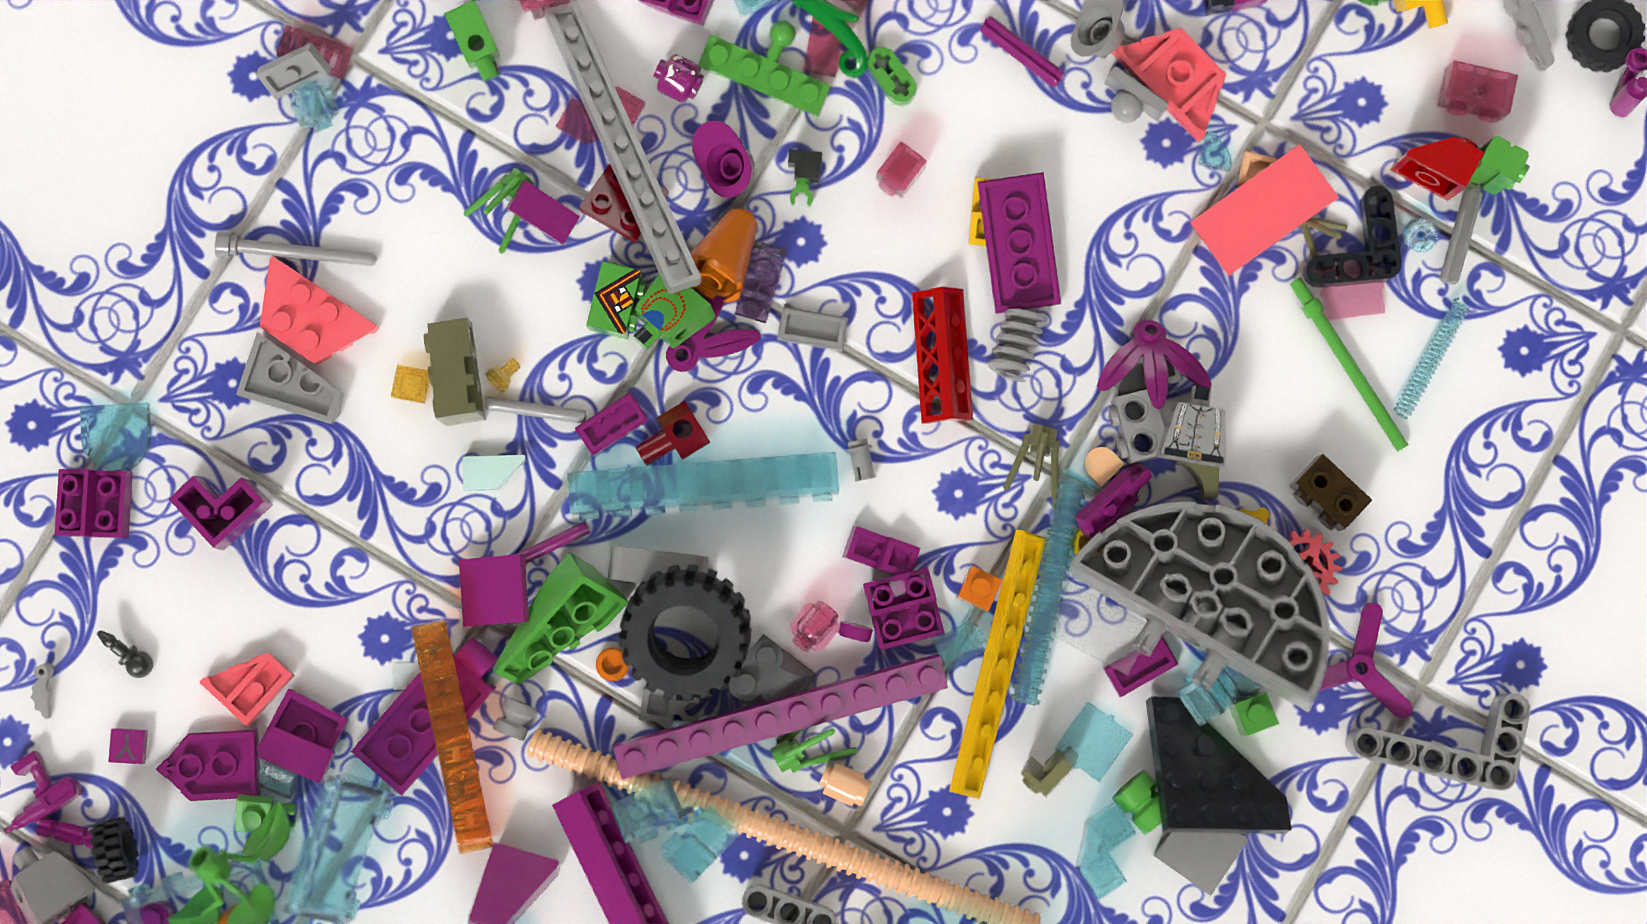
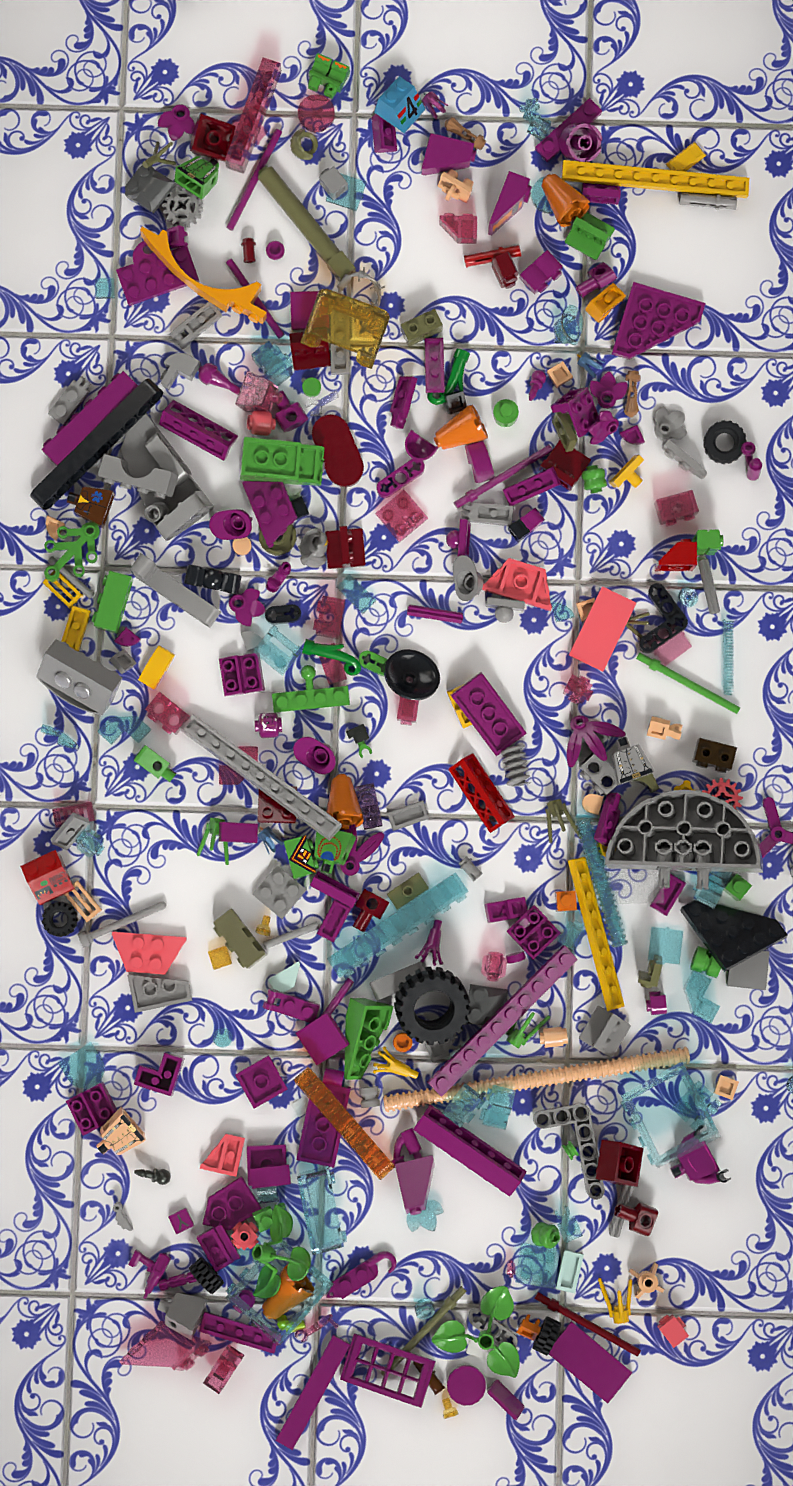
camera: 25 degrees left, 0 degrees up
none -> red slope [20,850,75,905]
none -> black tyre [42,902,78,937]
none -> light nougat tile [64,880,102,922]
none -> light nougat torso [96,1106,146,1155]
none -> magenta plate [197,1223,241,1272]
none -> clear light blue tile [213,1028,233,1048]
none -> coral brick [231,1220,260,1250]
none -> magenta plate [235,1056,288,1109]
none -> light grey plate [252,865,307,919]
none -> flat silver piece [257,826,284,854]
none -> magenta plate [262,989,320,1023]
none -> magenta piece [310,871,360,909]
none -> yellow piece [373,1046,419,1079]
none -> black dish [384,649,440,700]
none -> olive plate [387,872,429,910]
none -> magenta plant [391,1128,422,1166]
none -> magenta piece [415,920,443,966]
none -> clear pink brick [563,674,594,705]
none -> light grey bracket [579,1006,631,1058]
none -> magenta plate [646,991,667,1015]
none -> light nougat plate [647,716,683,740]

